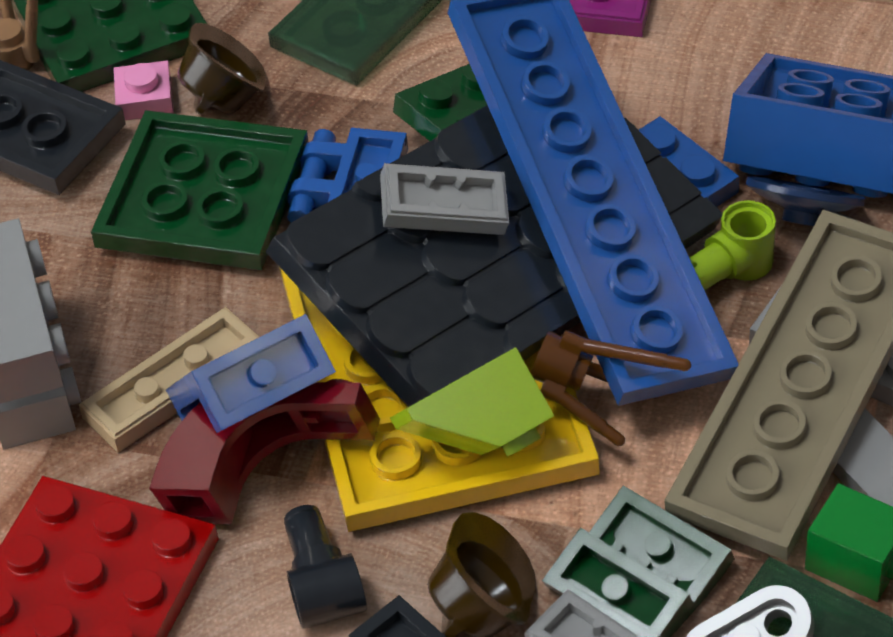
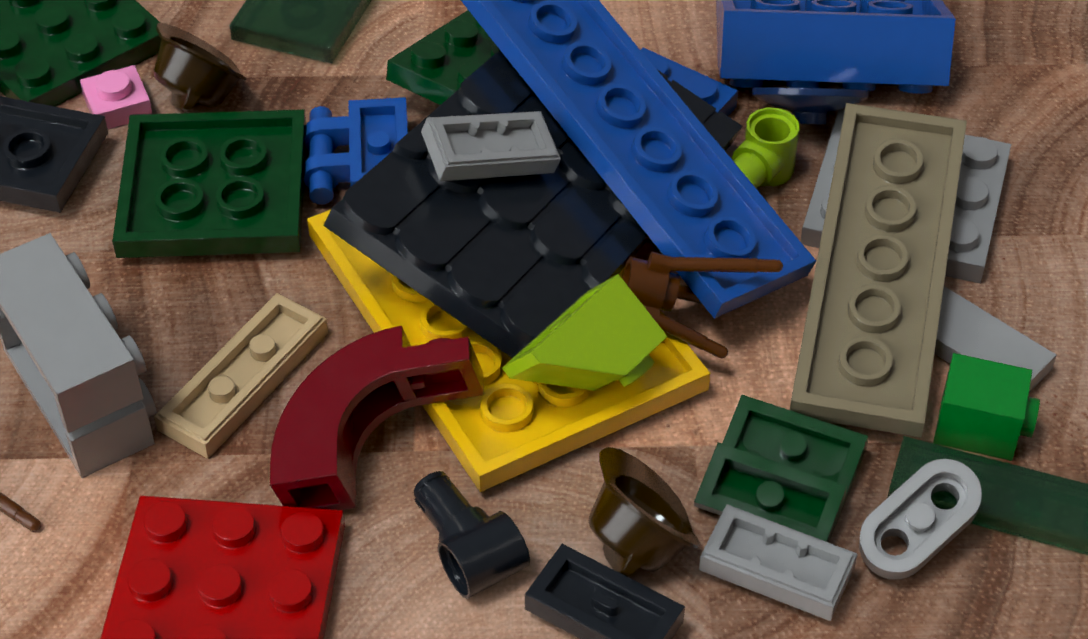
camera: 20 degrees left, 0 degrees up
blue panel [166,314,336,433] -> none

